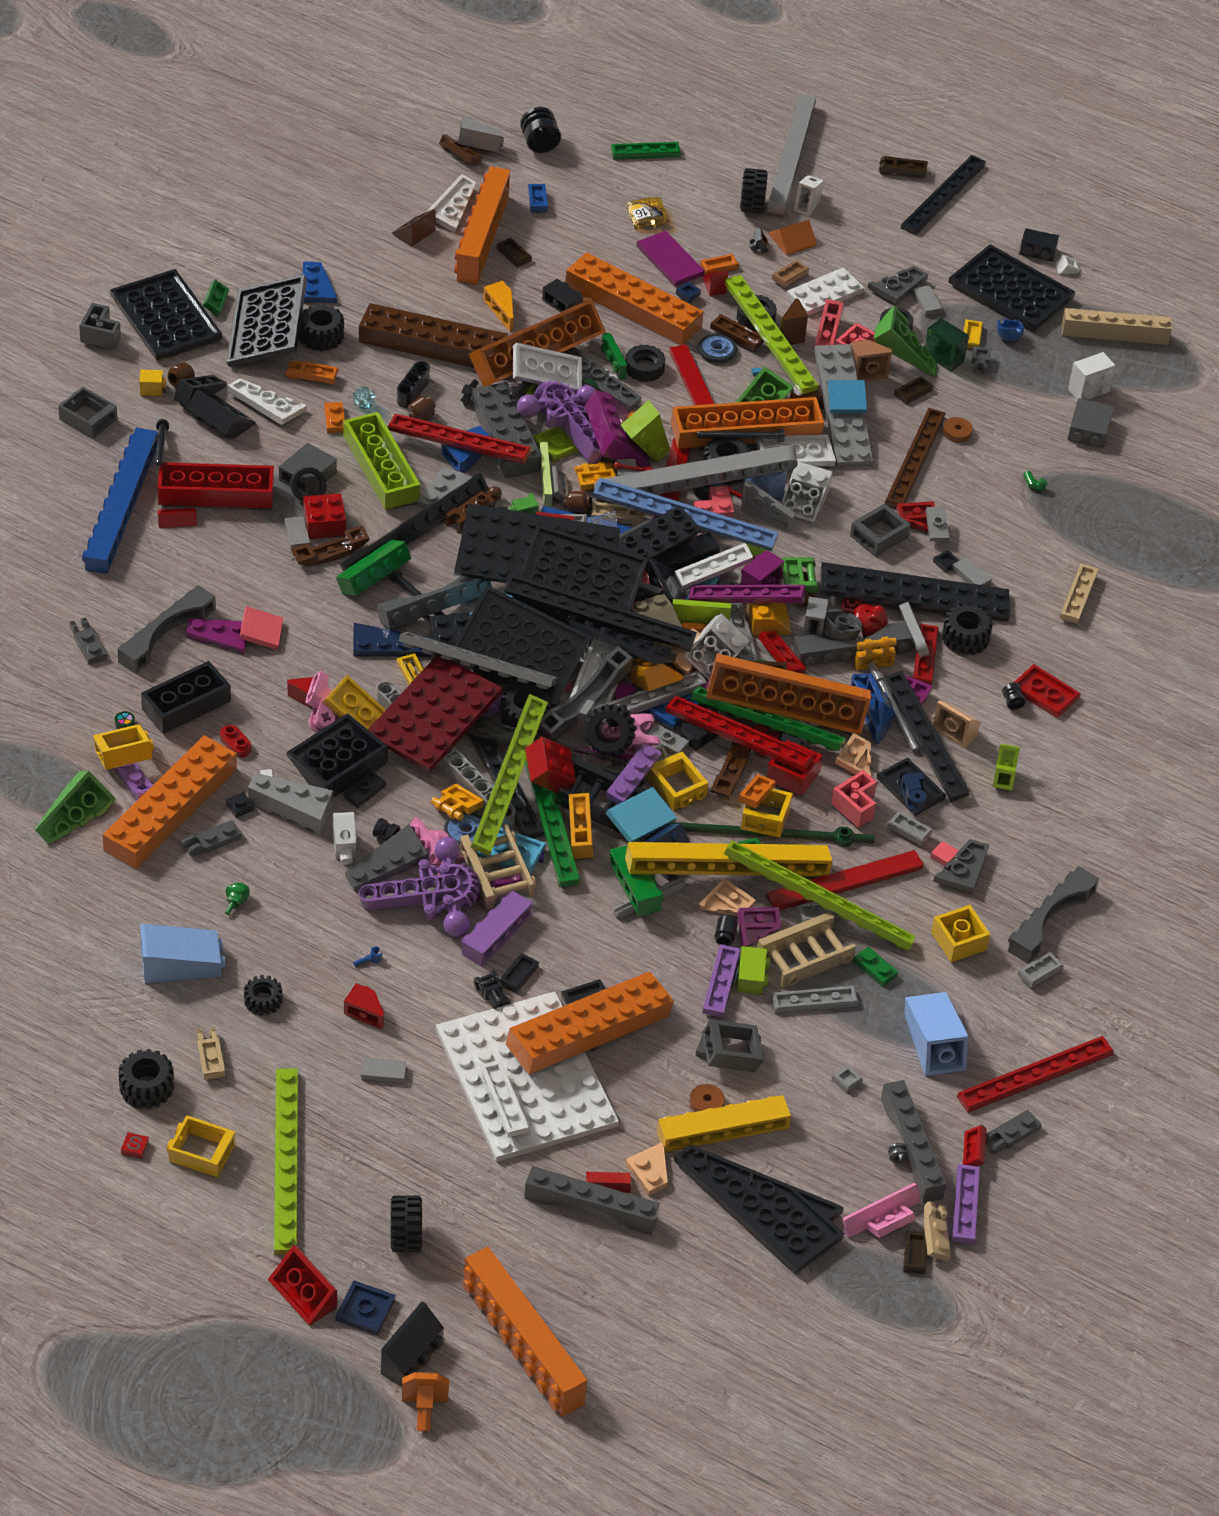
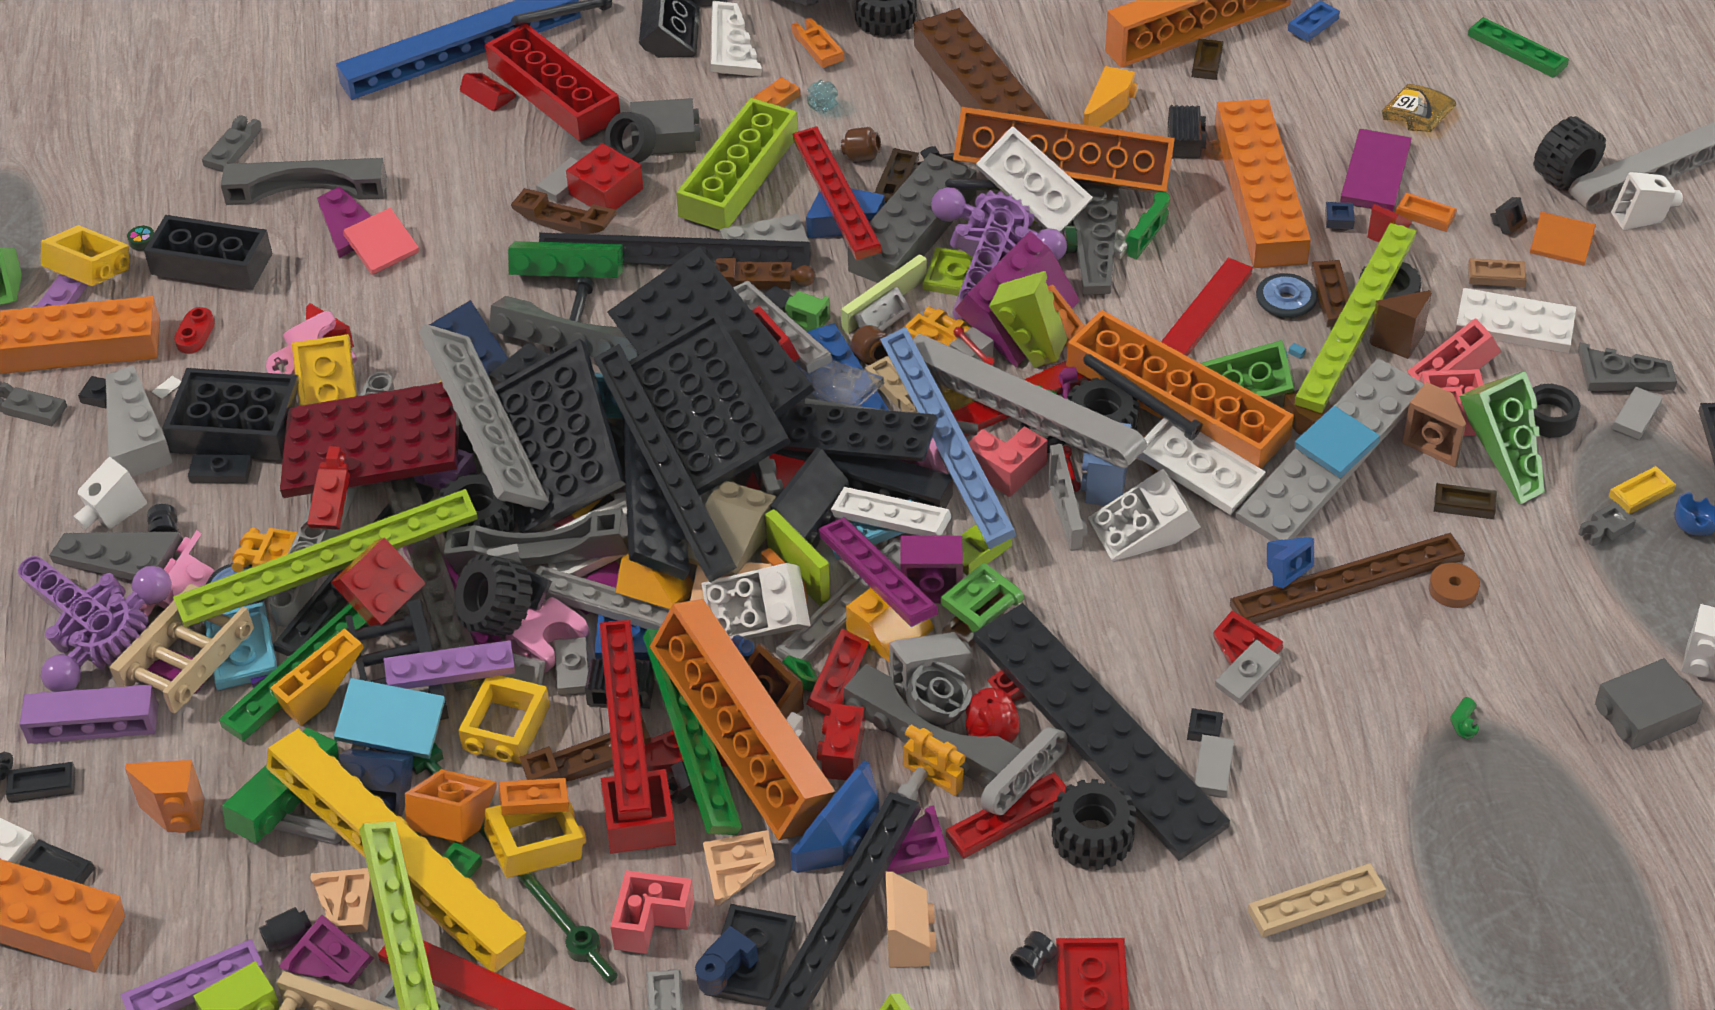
camera: 55 degrees right, 0 degrees up
black beam [397,361,430,408] -> none
black tyre [625,344,666,382] -> none
dark grey window [850,503,910,557] -> none
clear green brick [925,318,969,372] -> none
none -> orange slope [125,760,205,833]
none -> red hinge [307,446,350,530]
none -> orange slope [405,769,497,843]
none -> red brick [816,704,865,781]
none -> dark brown plate [874,148,919,204]
none -> magenta hand [1059,367,1078,399]
none -> blue slope [1267,537,1314,588]

